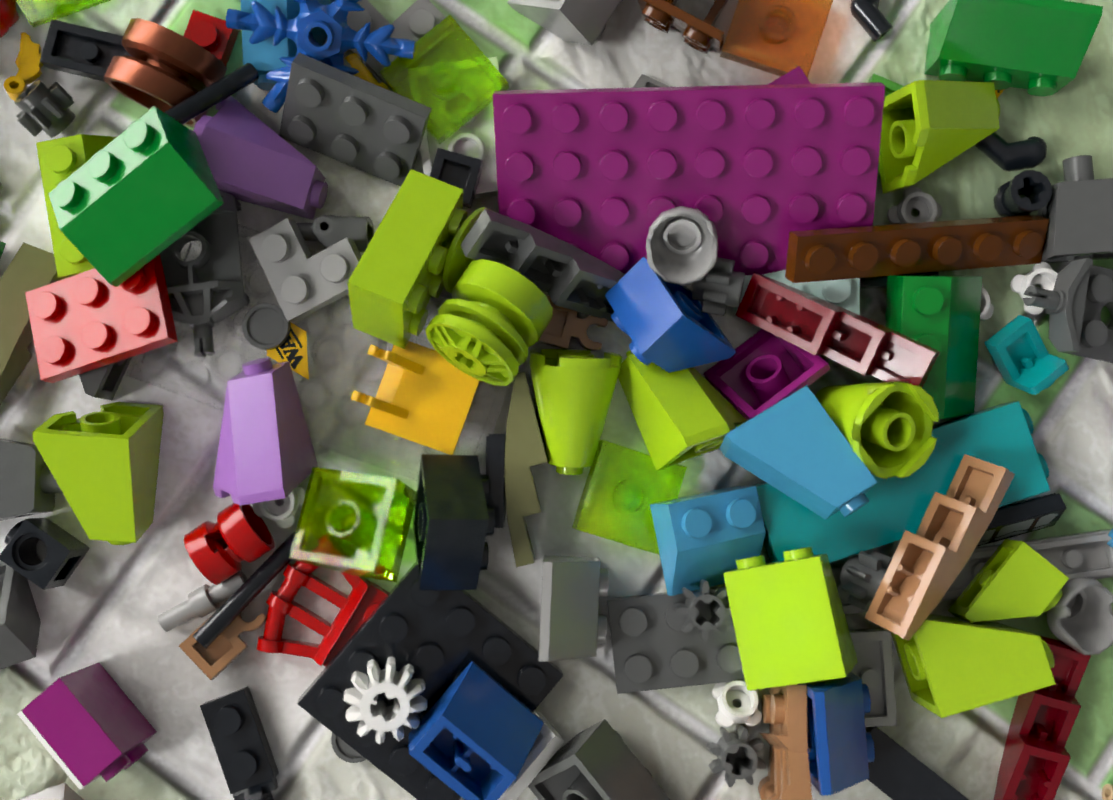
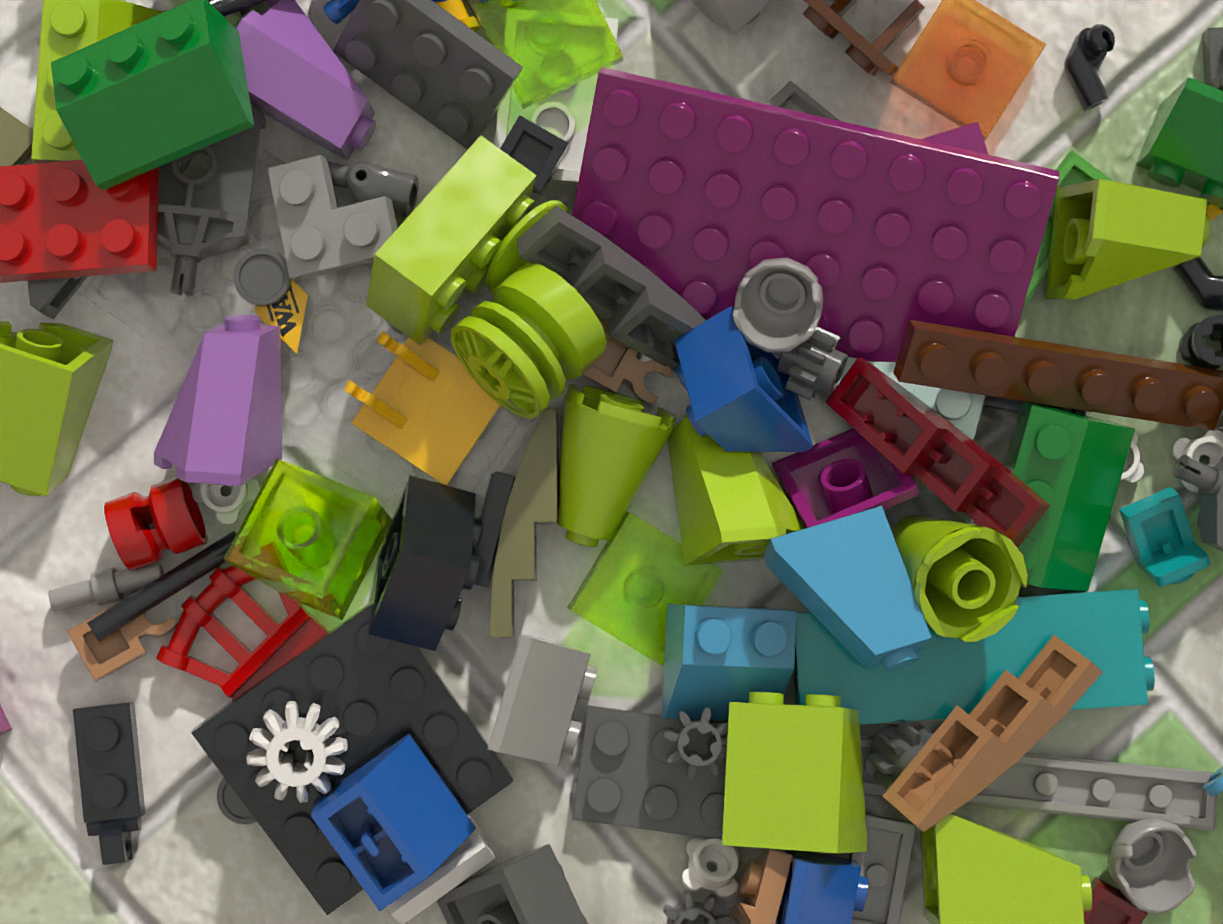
camera: 15 degrees right, 0 degrees up
light grey plate [887,186,942,224] -> none
lime slope [948,539,1069,622] -> none
black tile [976,493,1066,547] -> none

